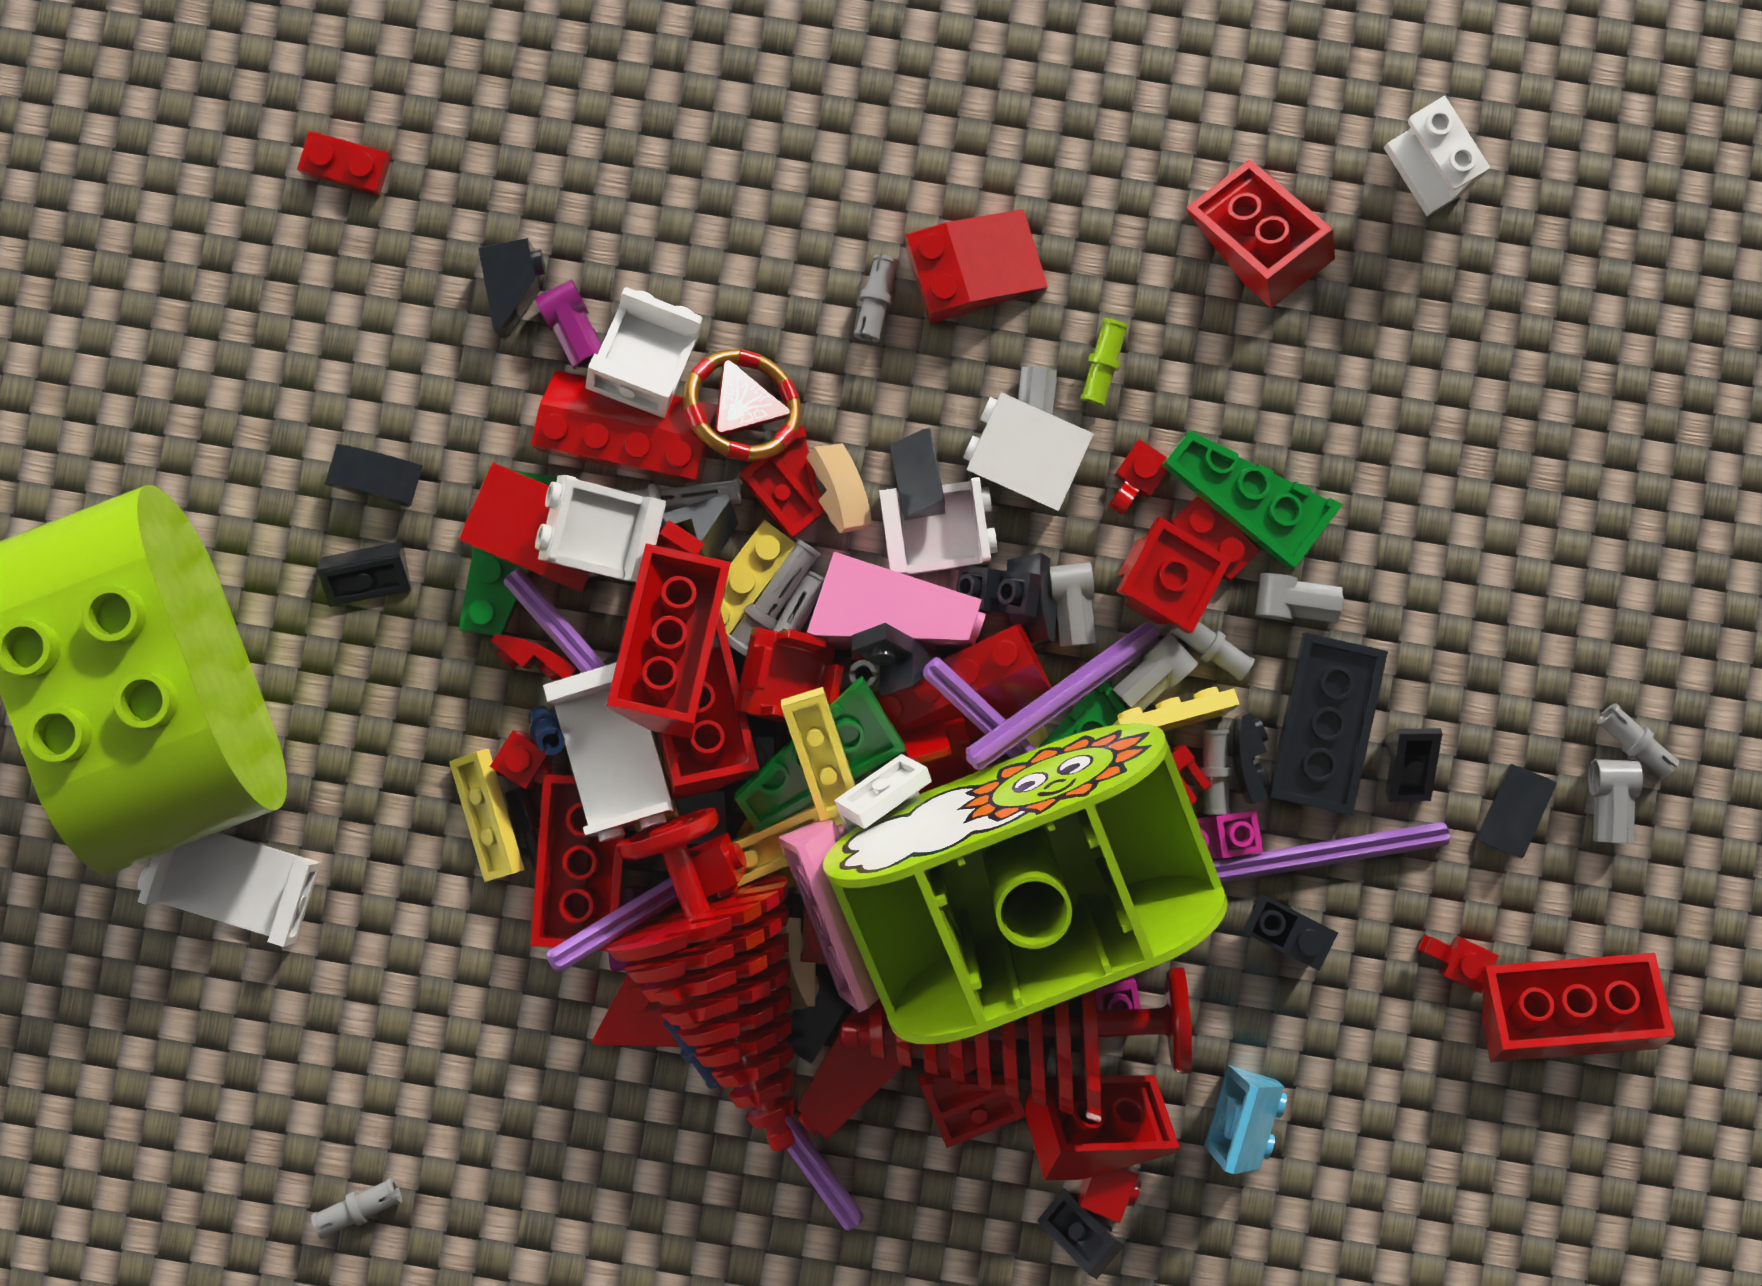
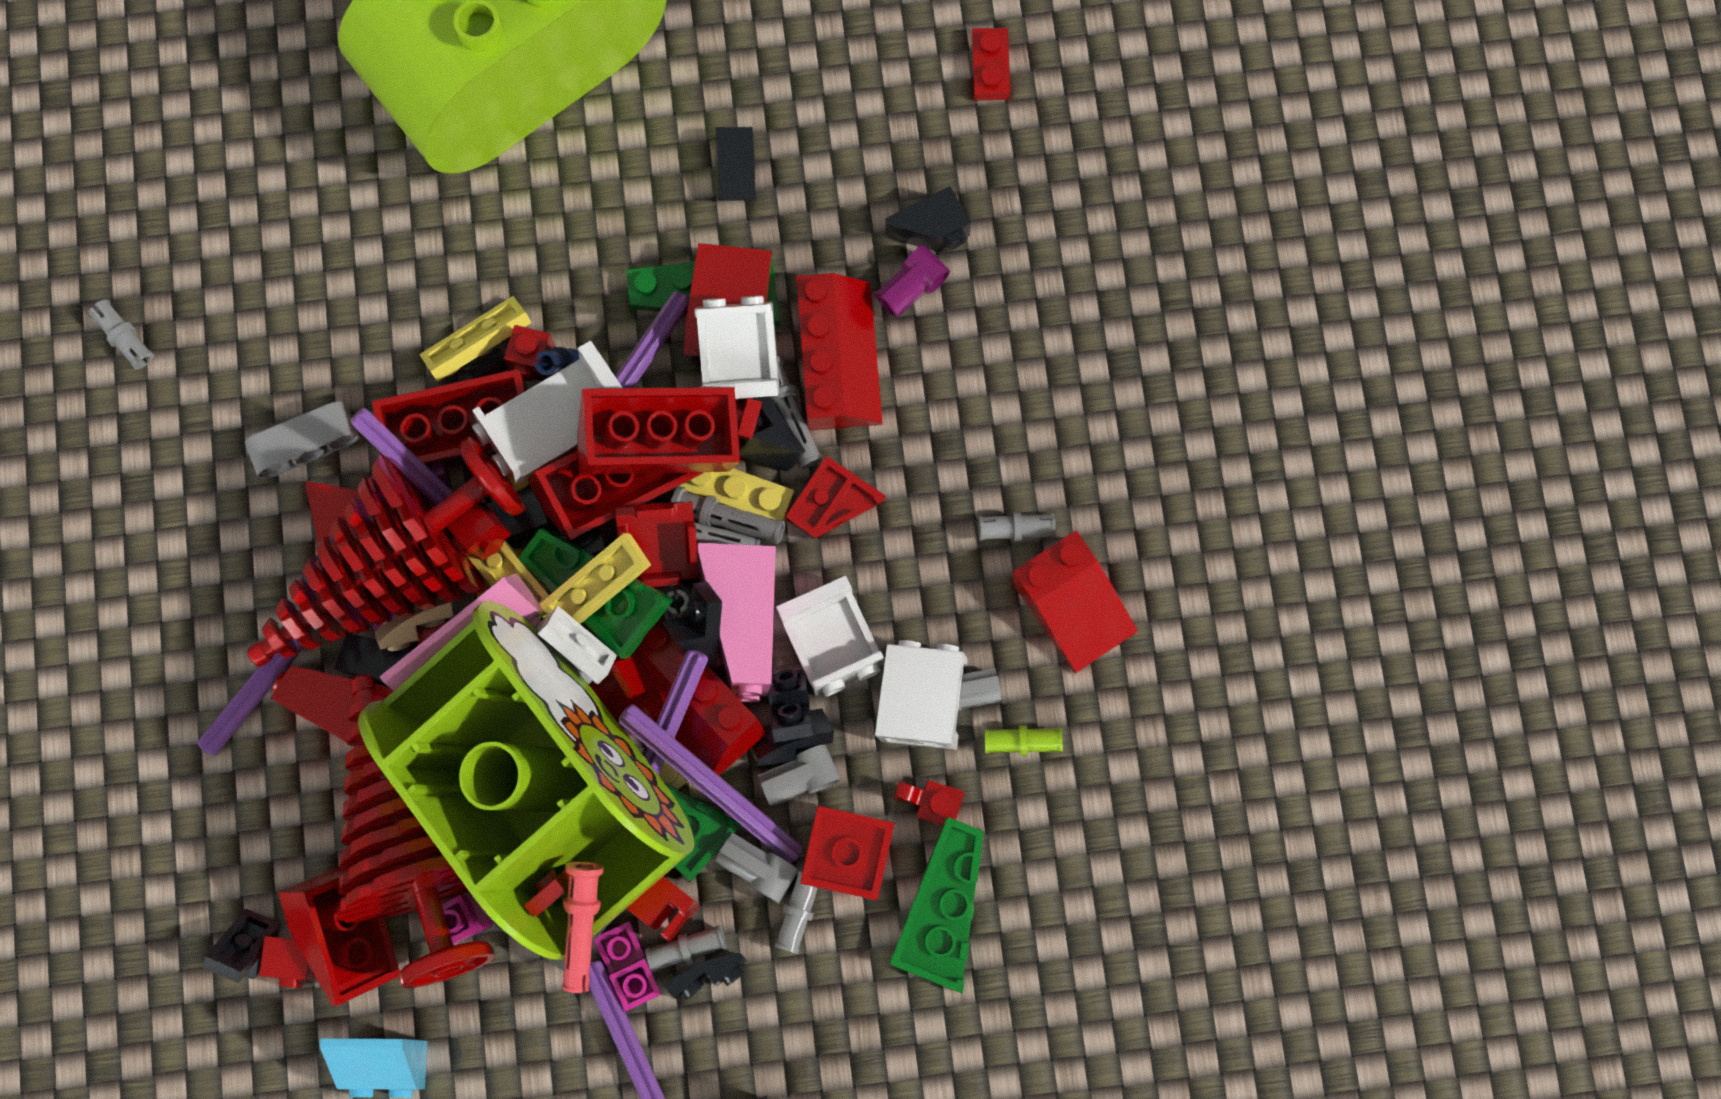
camera: 75 degrees right, 10 degrees down
white panel [137,832,321,947] -> none
black slope [317,542,411,607] -> none
red slope [490,634,581,681] -> none
white panel [585,288,703,418] -> none
piece [683,349,801,461] -> none
tan slope [806,443,872,533] -> none
black slope [890,428,945,521] -> none
red wing [917,1074,1025,1148] -> none
light yellow plate [1113,687,1240,732] -> none
red plate [1170,495,1260,581] -> none
red slope [1186,159,1335,308] -> none
black slope [1241,893,1338,971] -> none
light grey piece [1255,573,1344,624] -> none
black plate [1267,633,1388,816] -> none
white panel [1384,96,1490,217] -> none
none -> light grey beam [245,401,359,479]
none -> red plate [524,870,569,917]
none -> coral pin [562,862,603,993]

